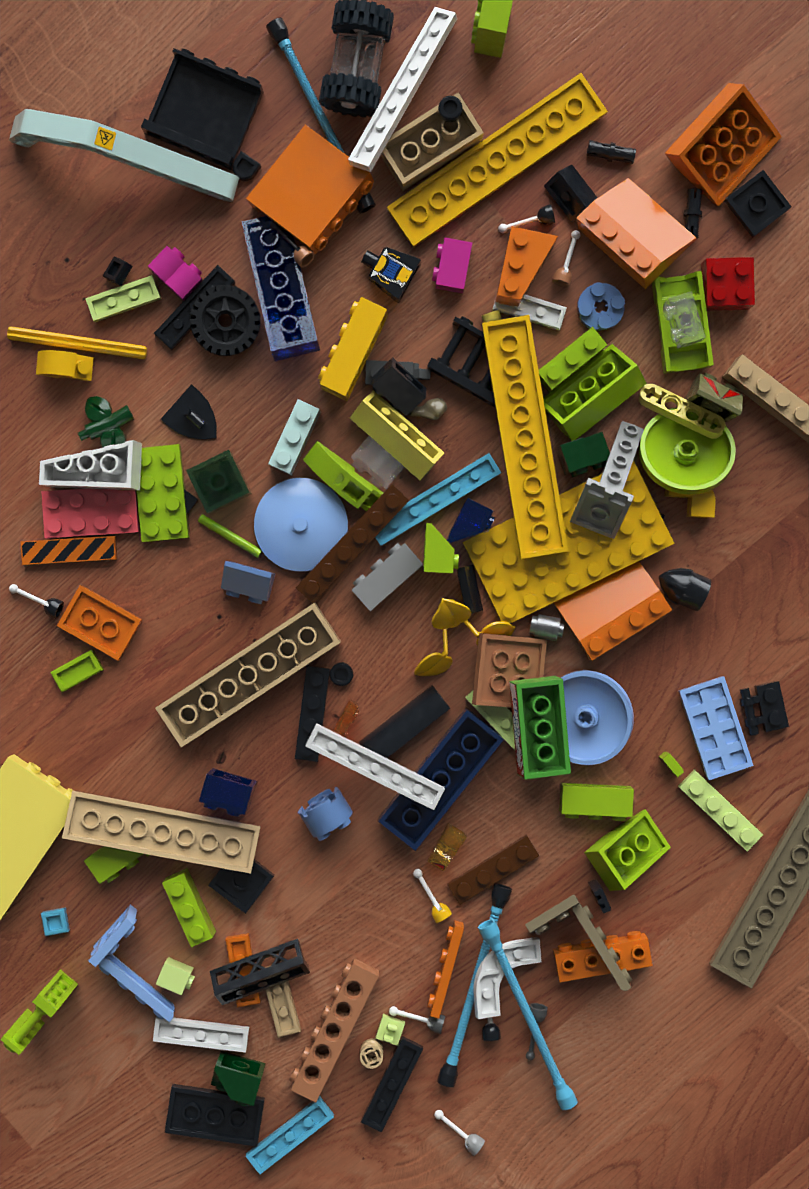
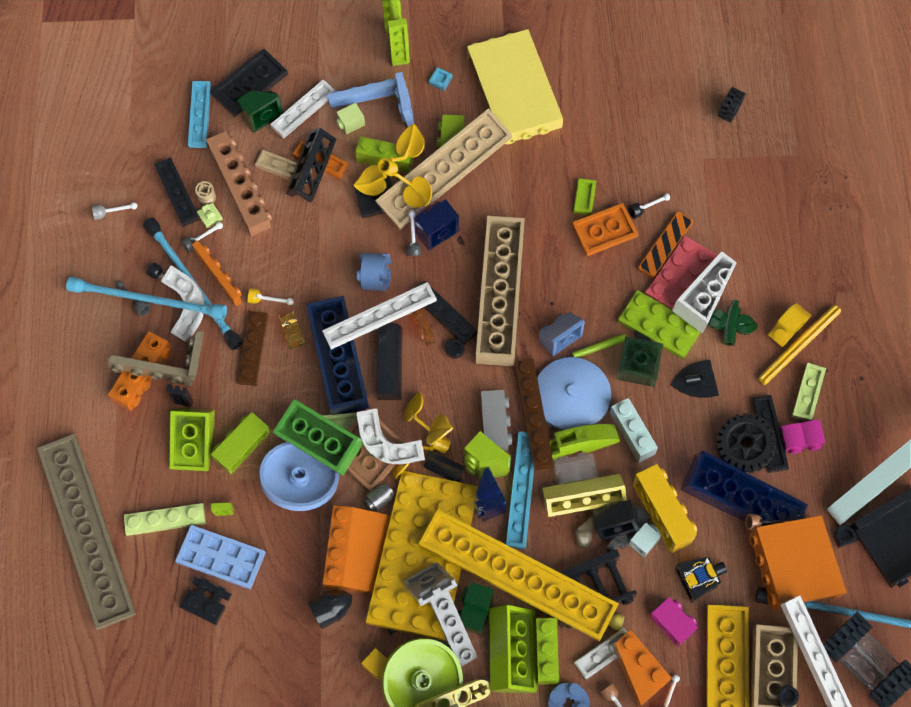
camera: 130 degrees right, 20 degrees down
black tile [103,256,133,286] -> none
none -> yellow plant [354,124,432,208]
none -> white plate [356,409,425,464]
none -> hinge [406,211,422,256]
none -> light aqua brick [629,523,661,558]

